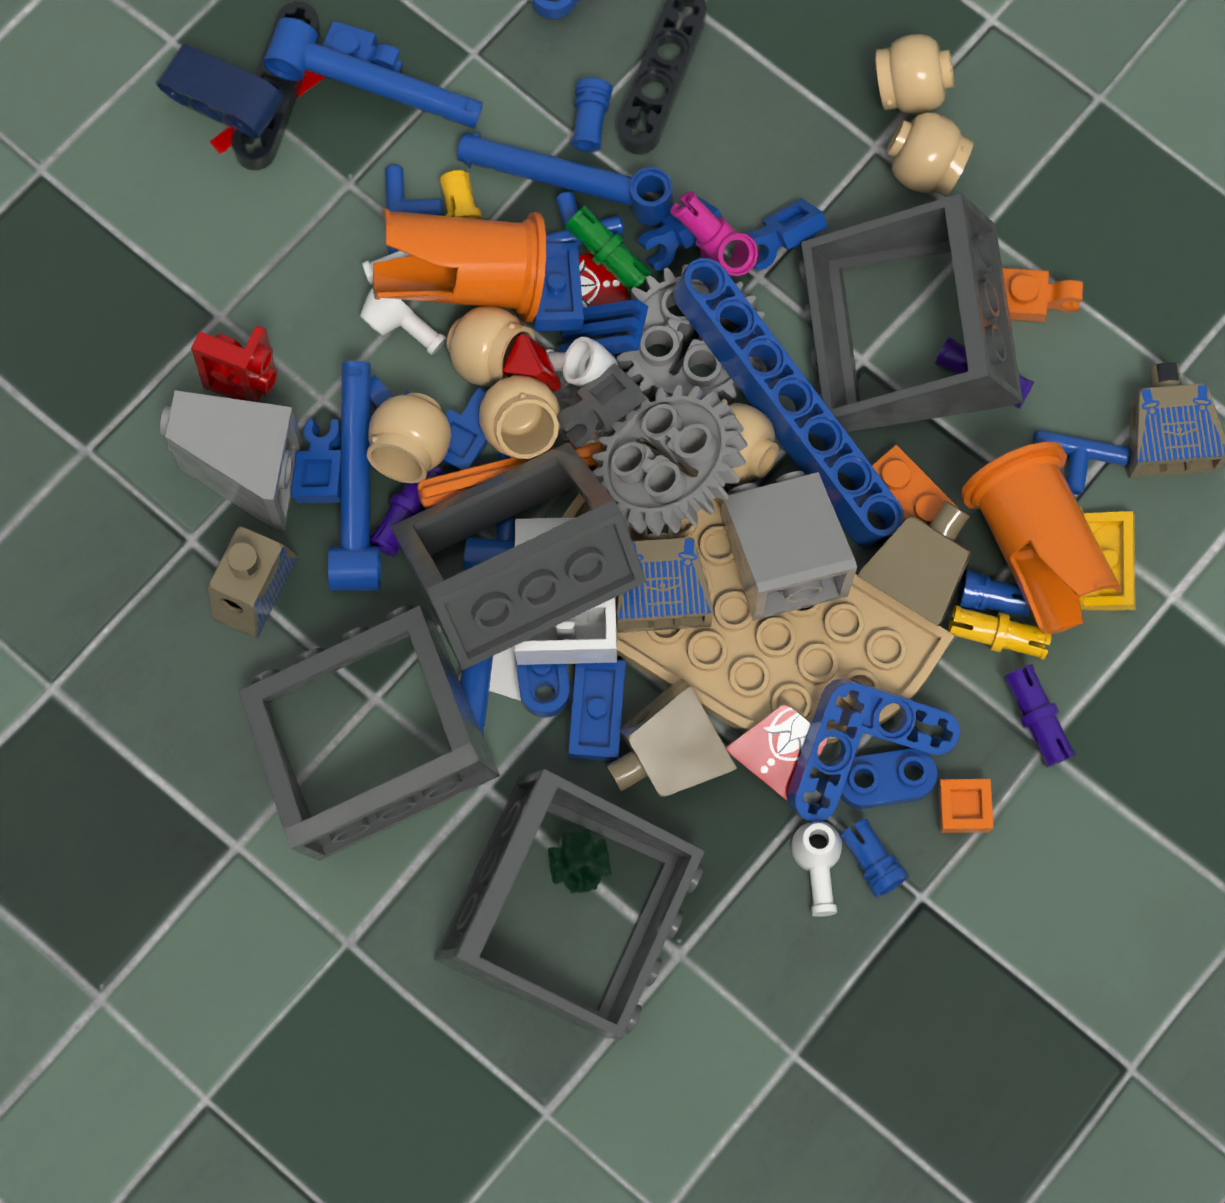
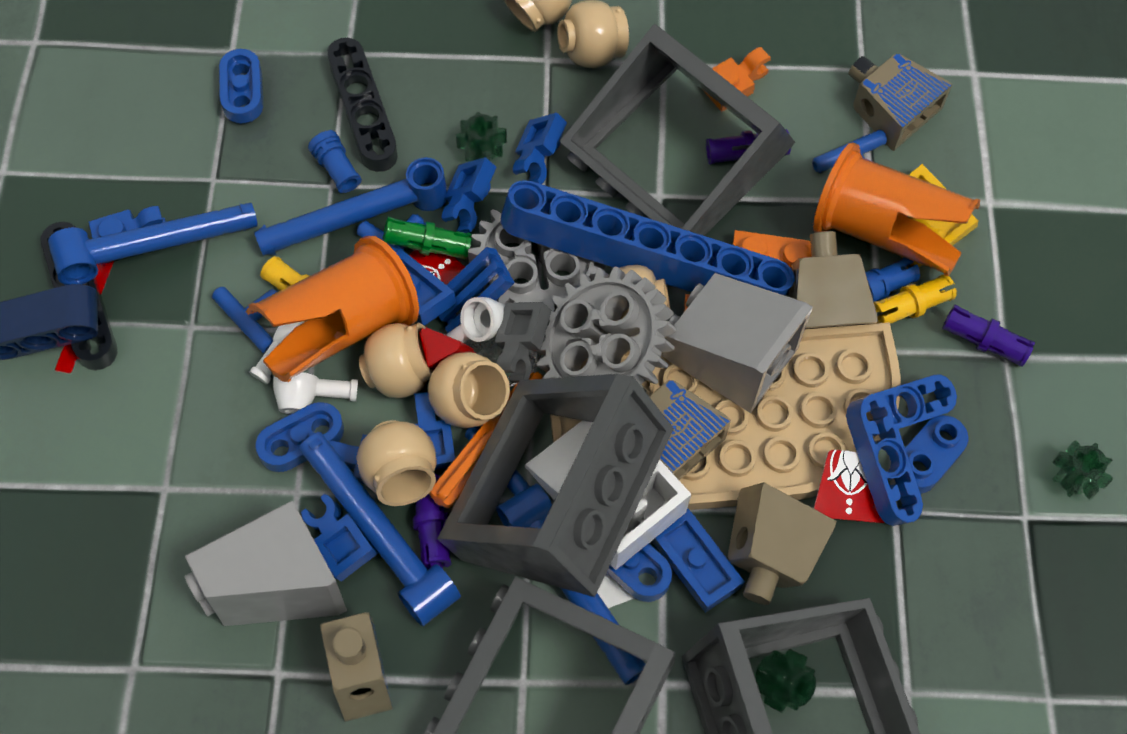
camera: 40 degrees left, 10 degrees down
red bracket [191,326,278,402] -> none
dark pink pin [670,191,758,276] -> none
white bar [791,821,842,917] -> none
blue pin [840,819,909,898] -> none
orange plate [938,779,993,833] -> none
none -> blue plate [256,402,344,472]
none -> clear green gear [456,112,507,162]
none -> clear green gear [1053,441,1113,500]

